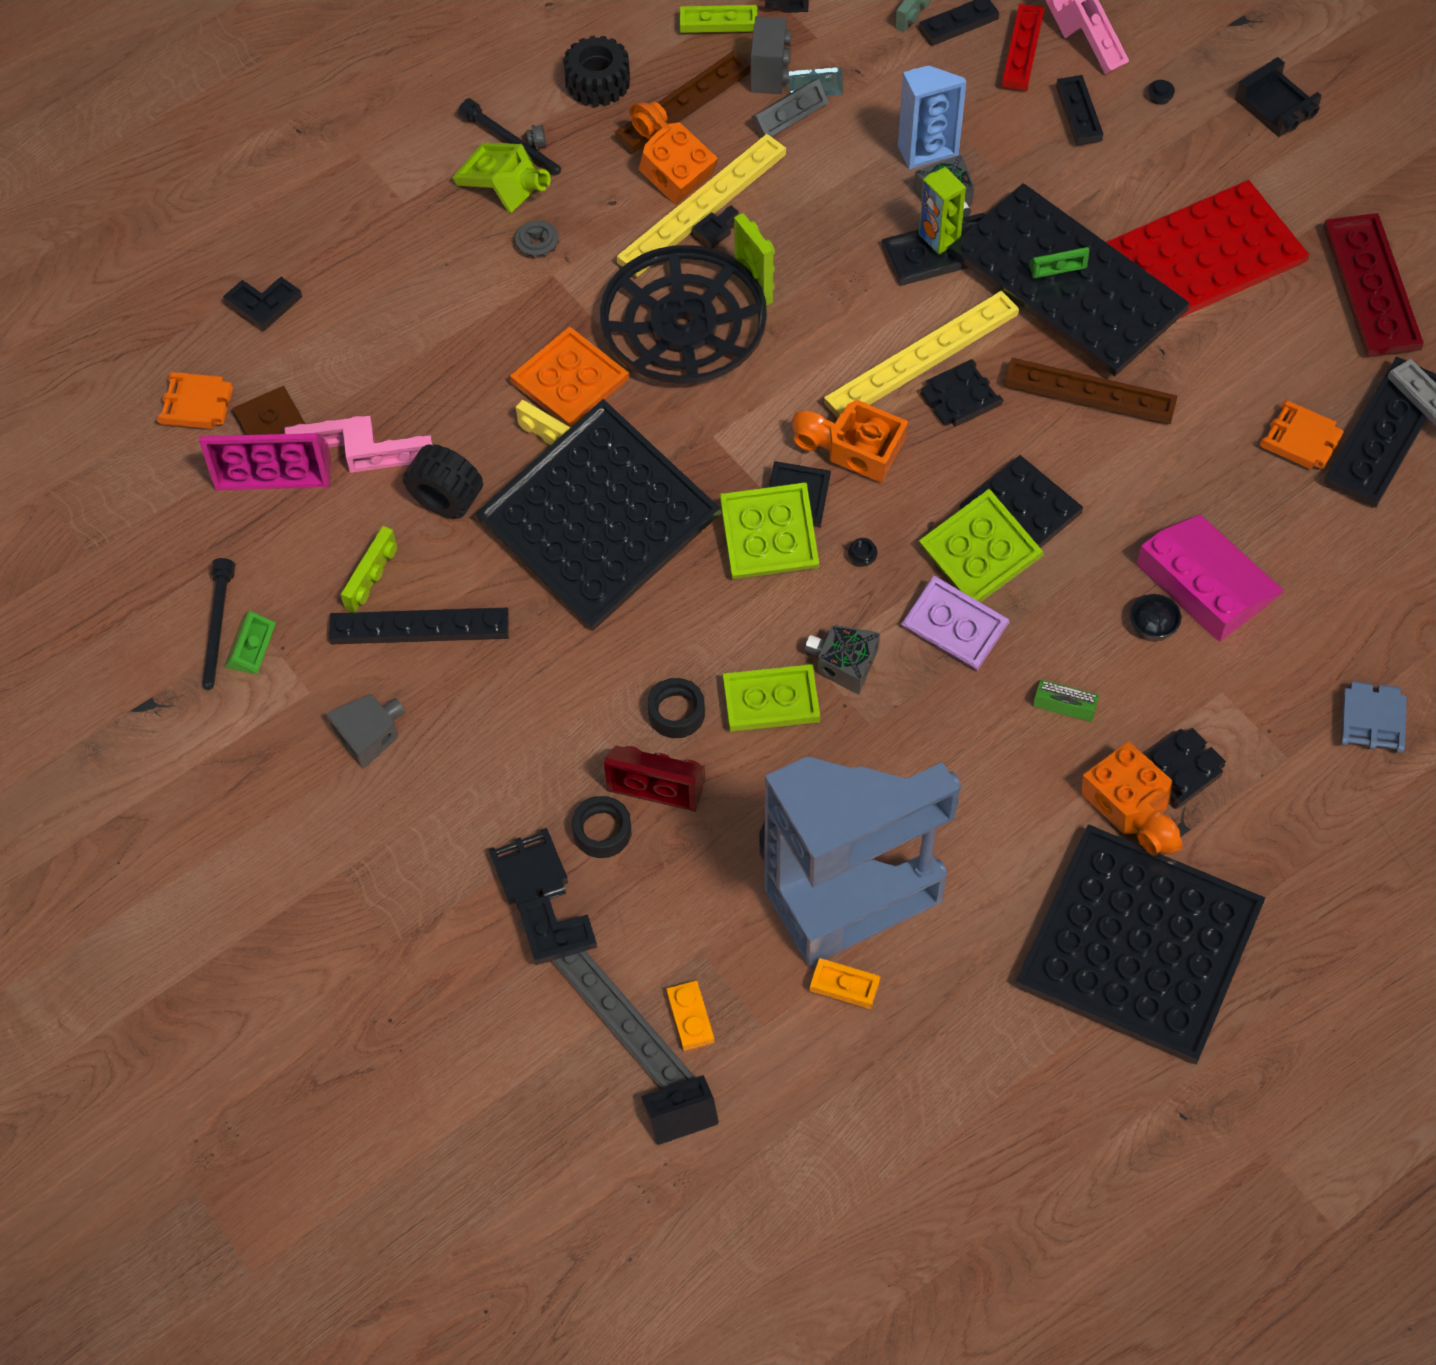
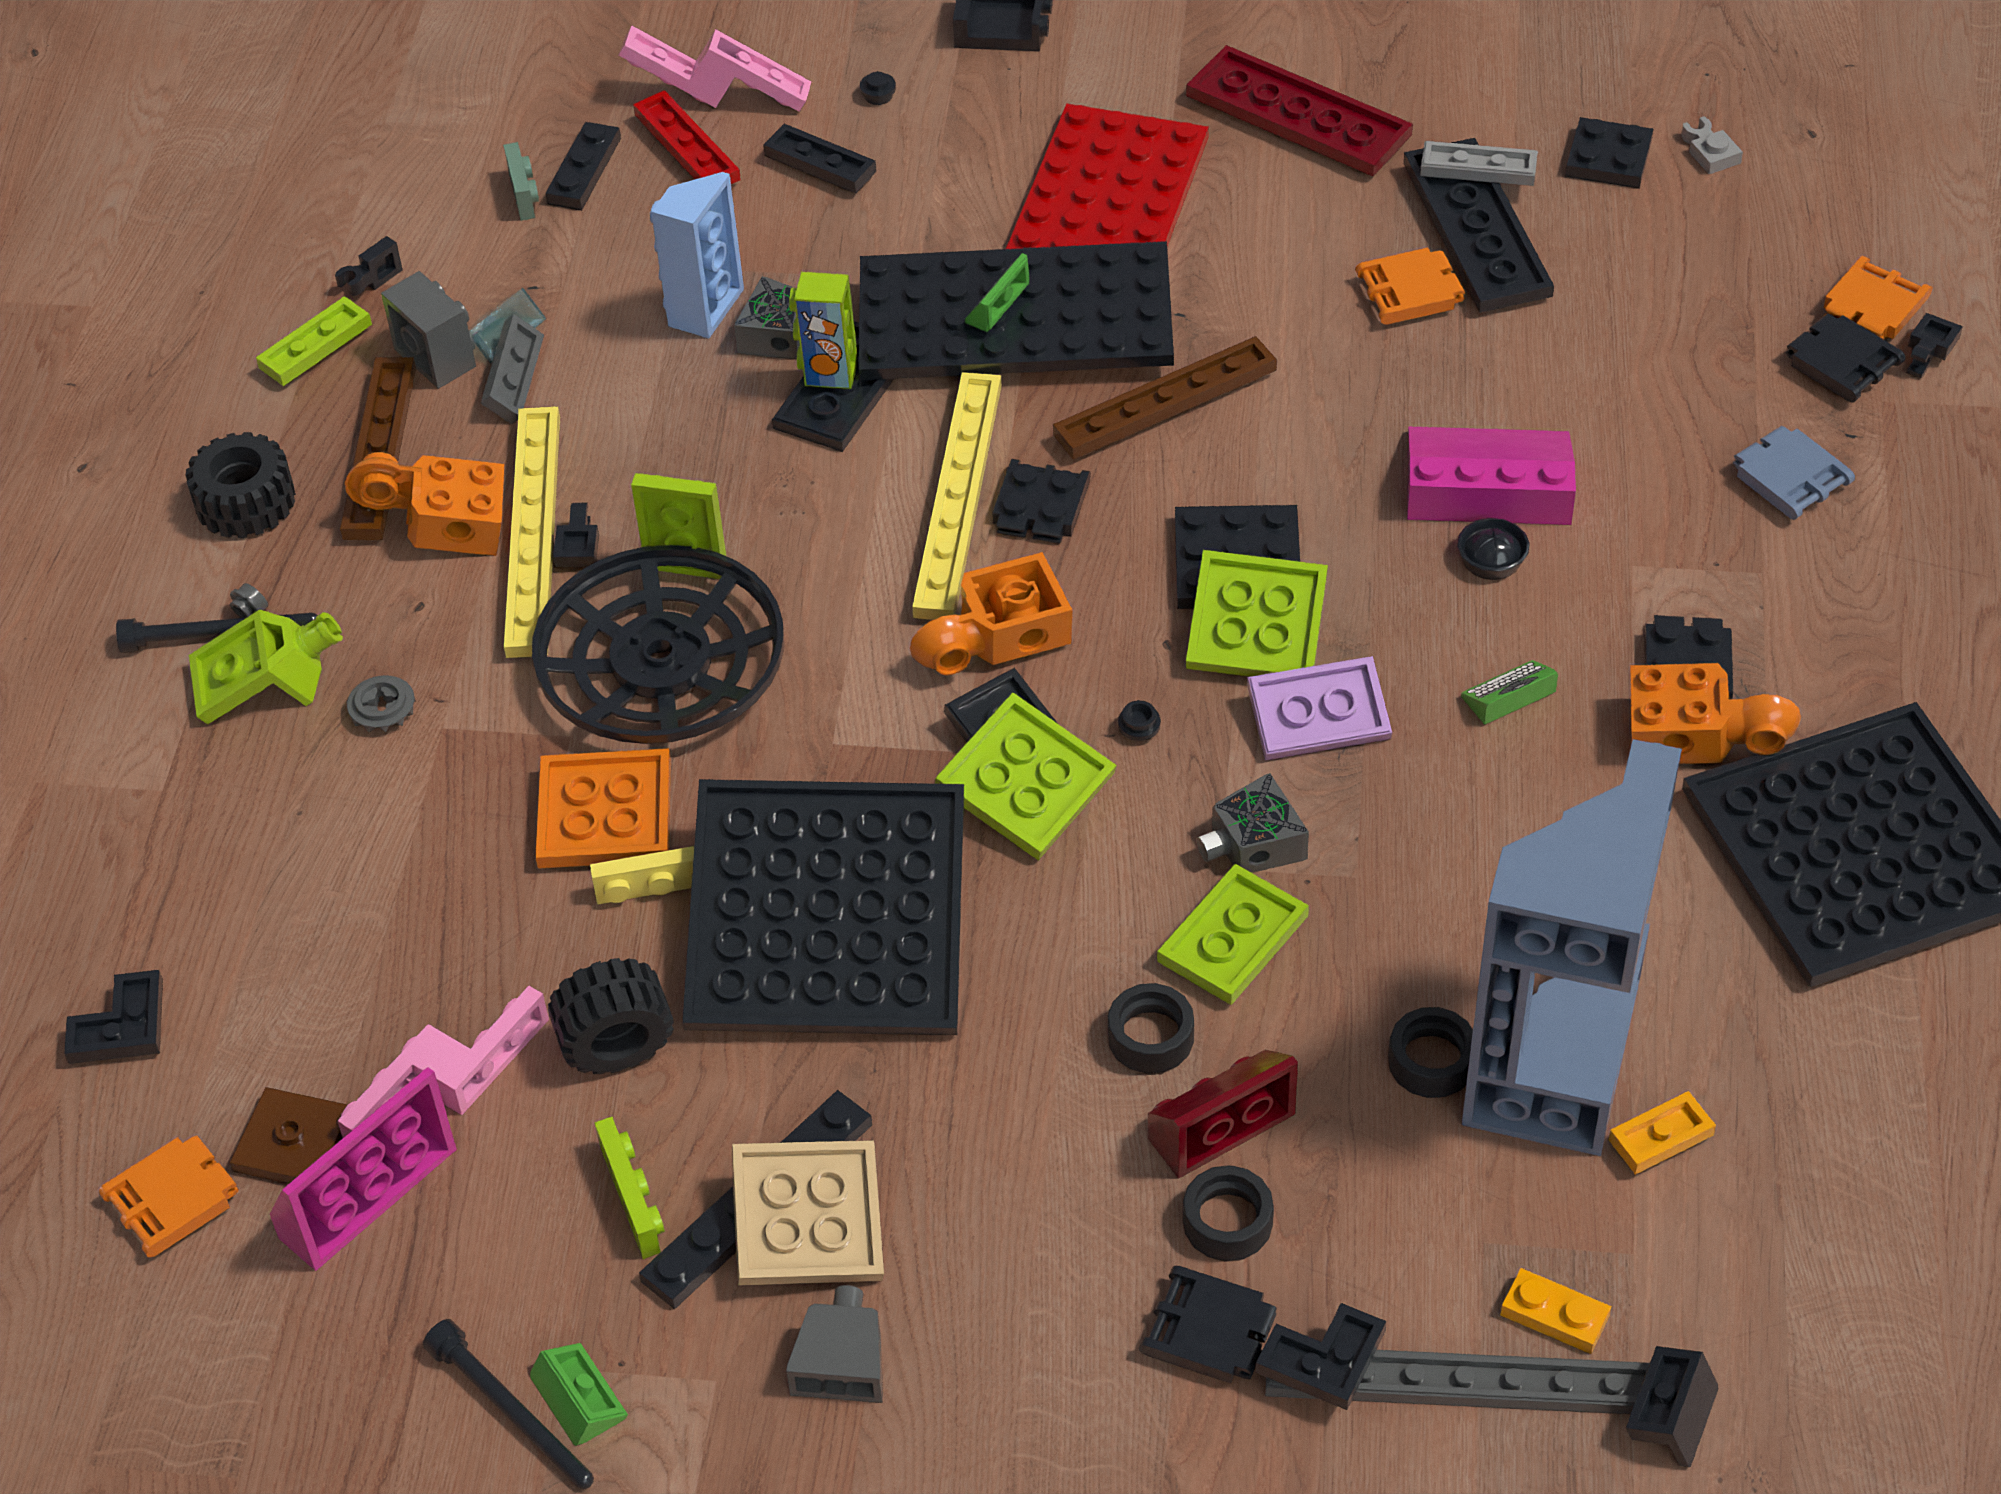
camera: 45 degrees left, 10 degrees down
none -> tan plate [731,1140,884,1285]

